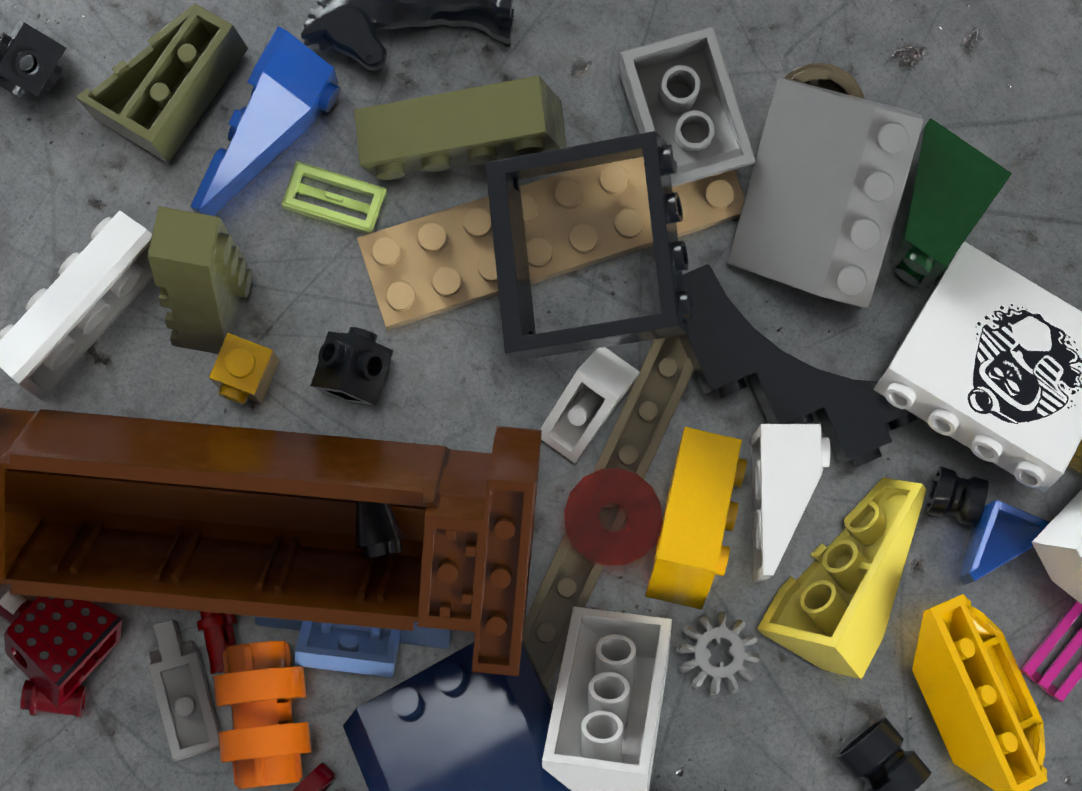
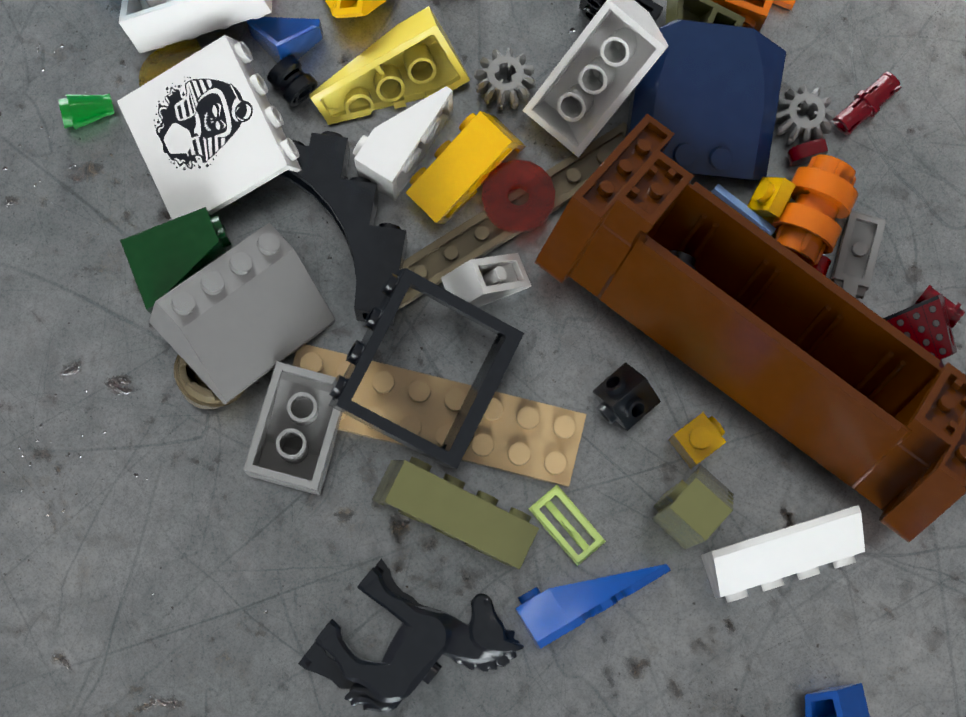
camera: 150 degrees left, 0 degrees up
olive wedge [76,3,248,163] -> none
none -> yellow bracket [747,177,796,224]

